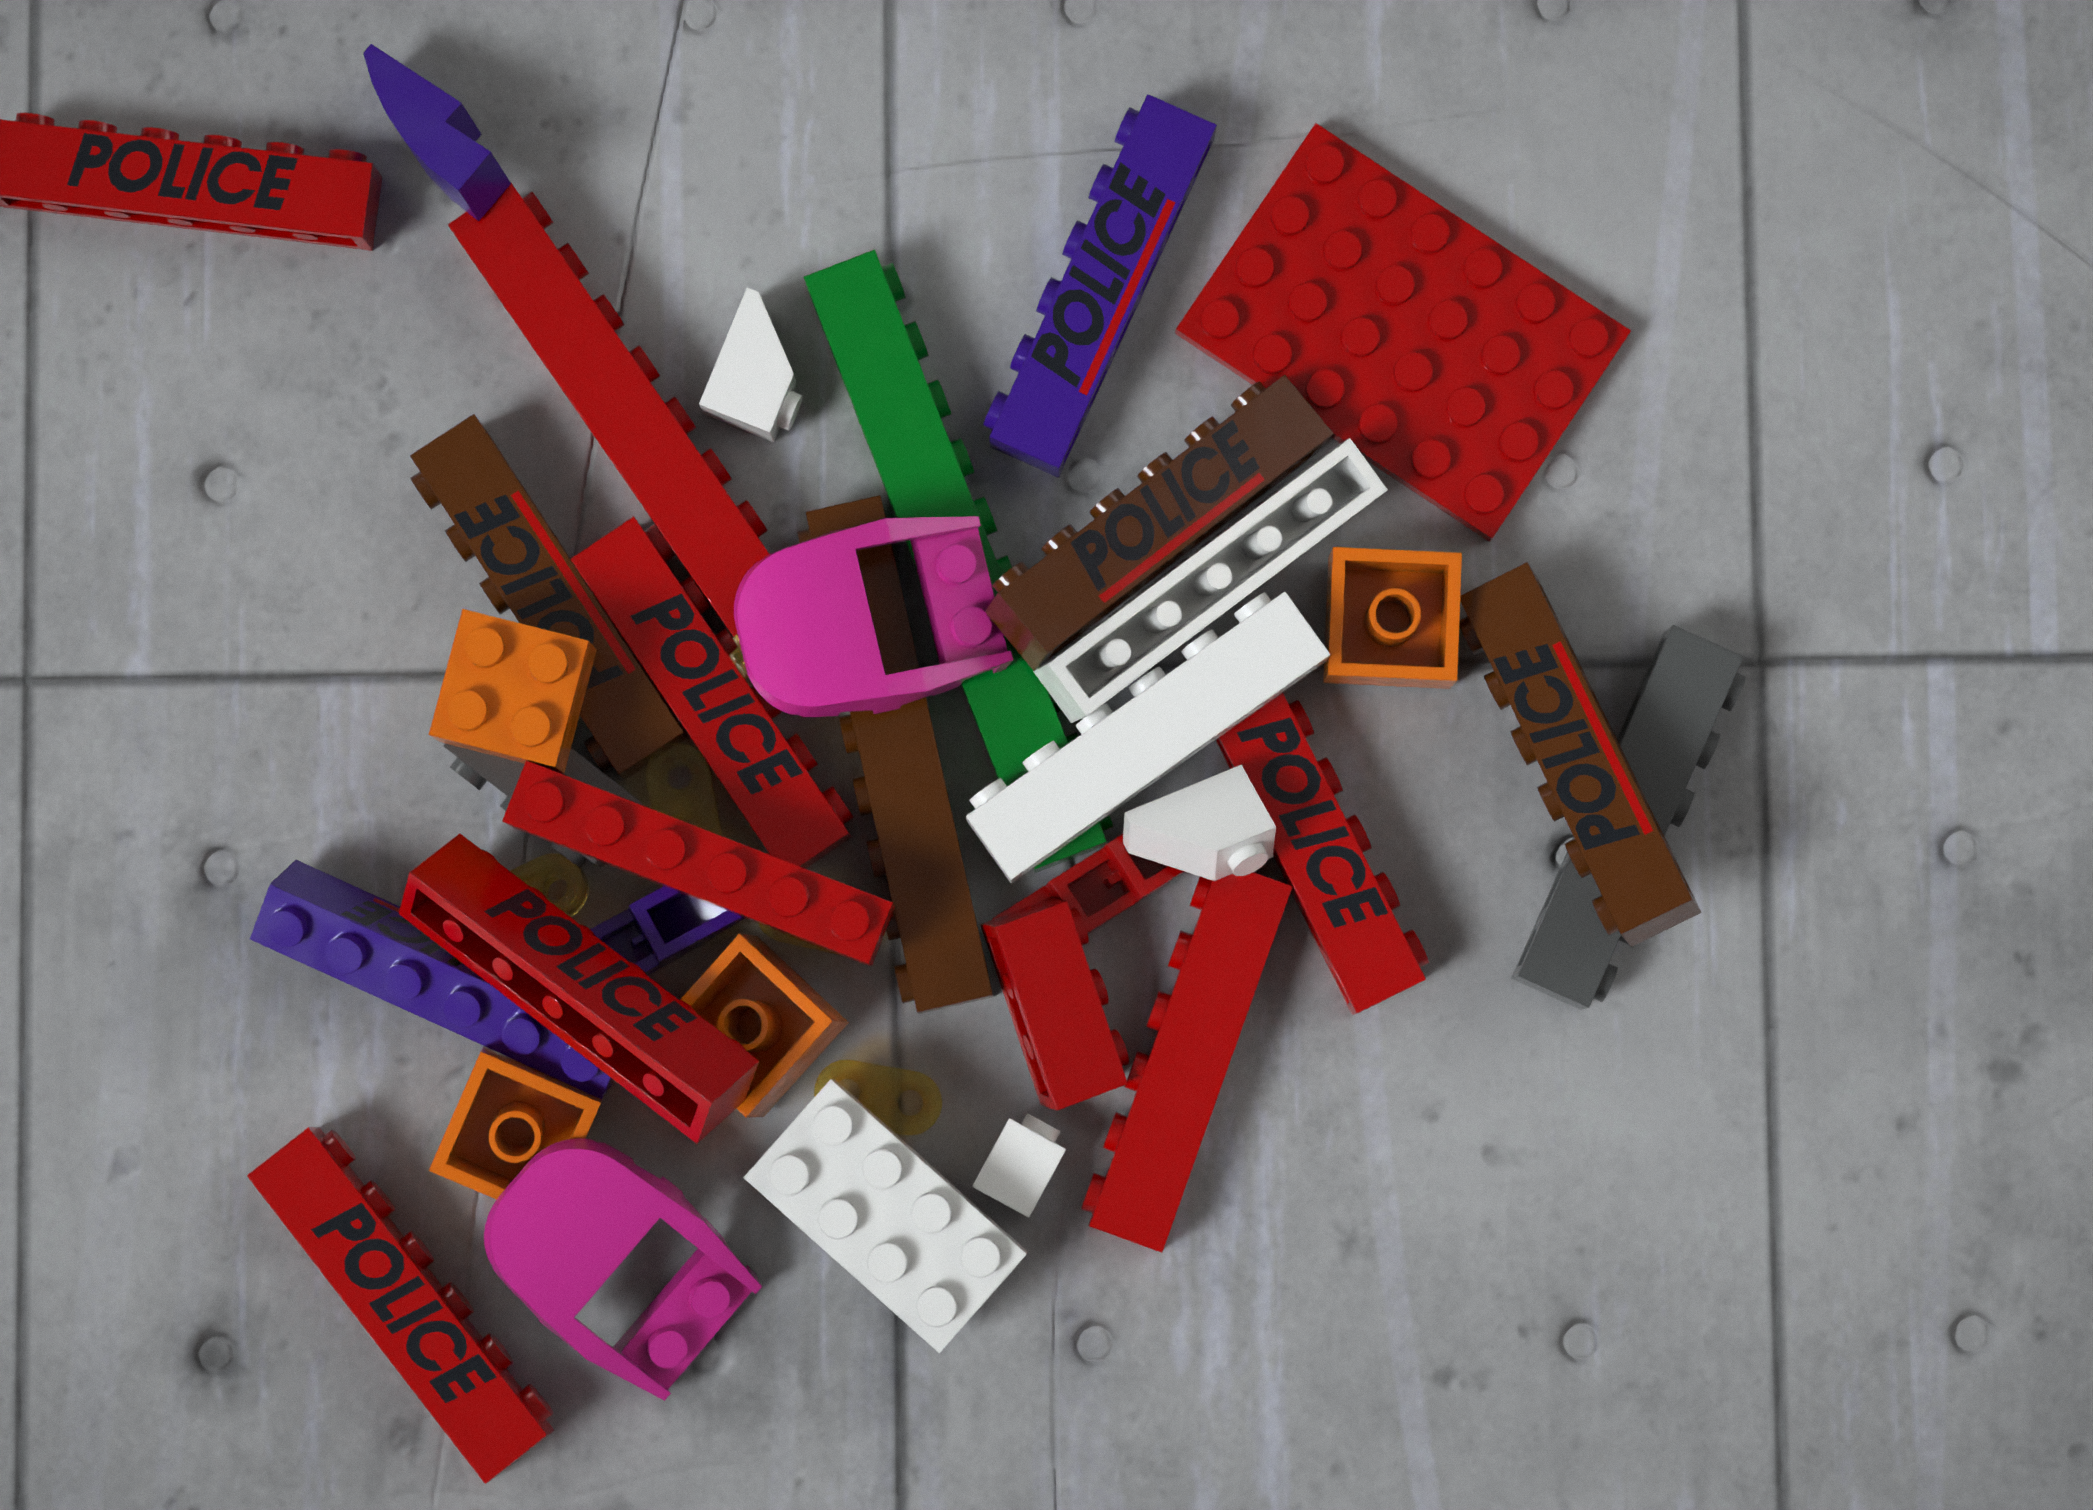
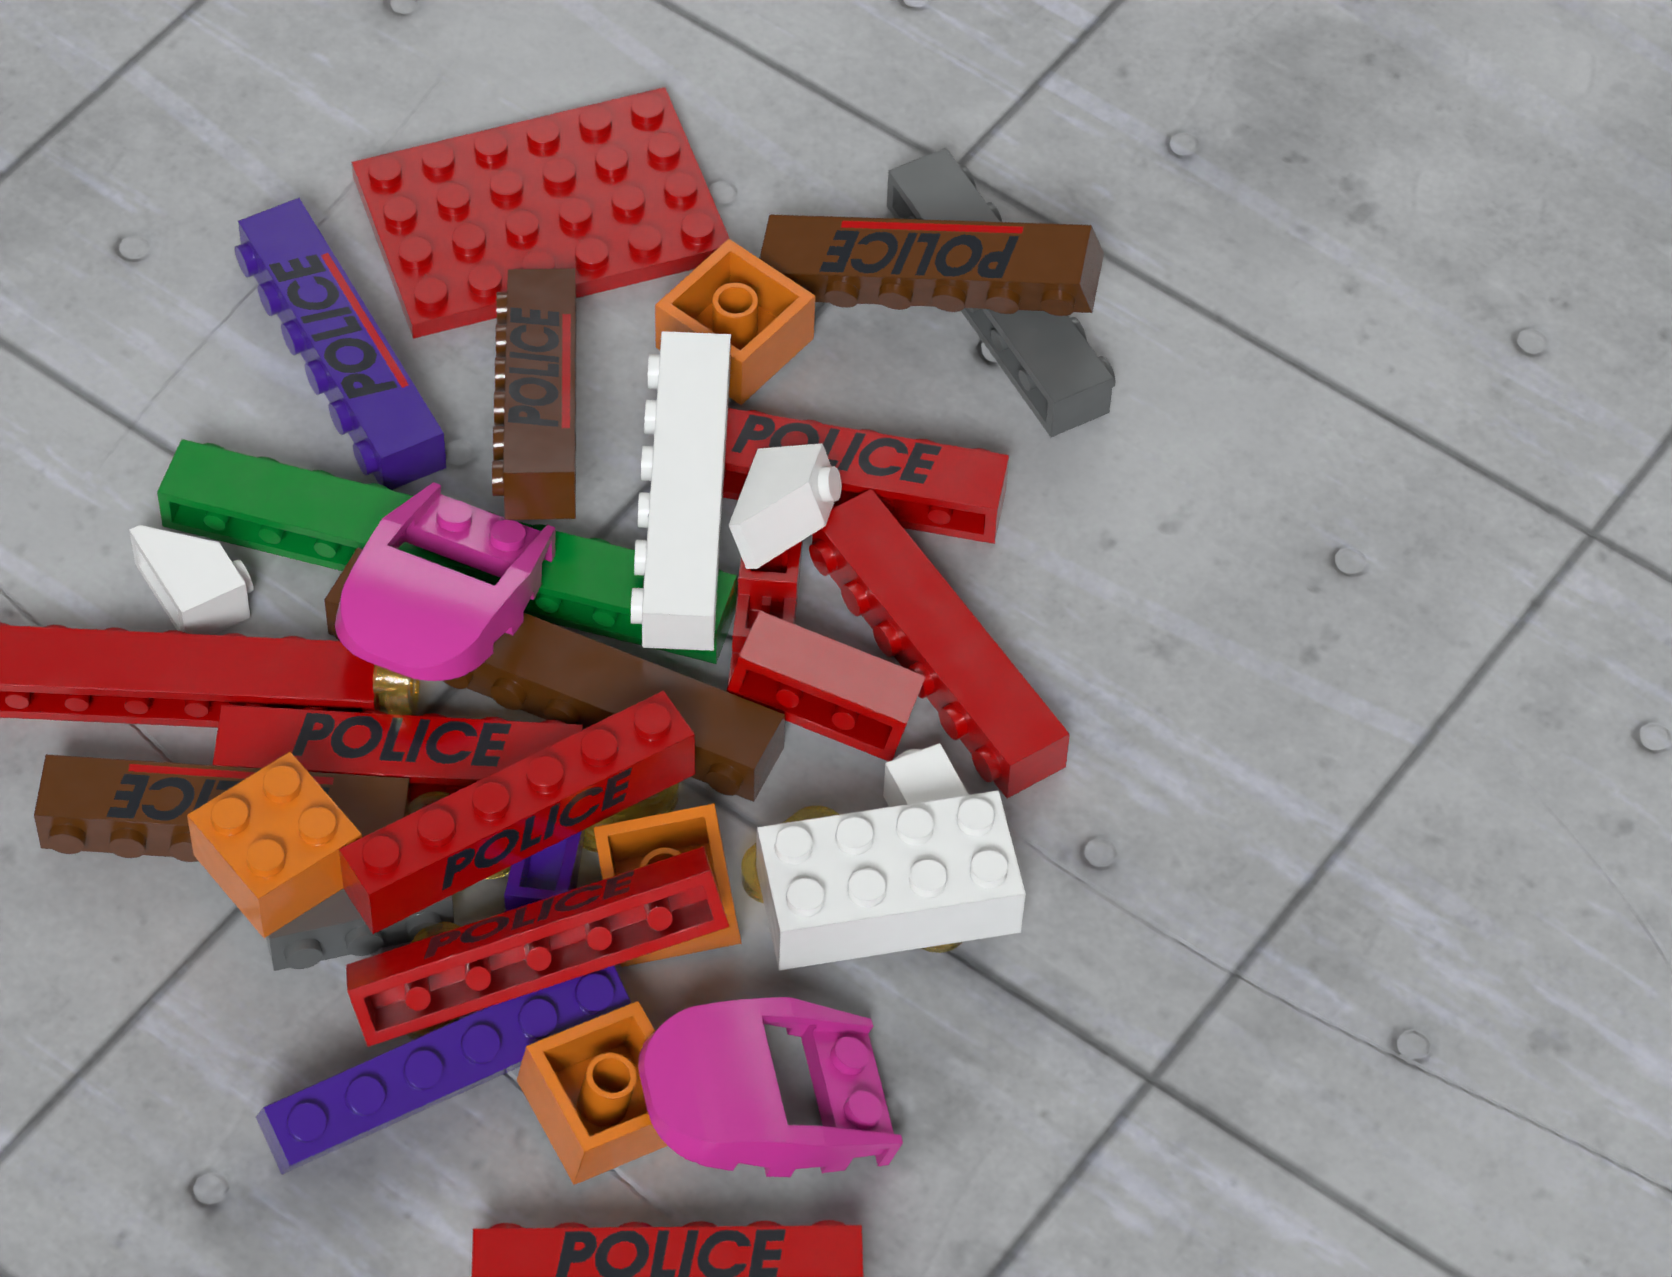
camera: 55 degrees left, 30 degrees down
white brick [1033,438,1388,723] -> none

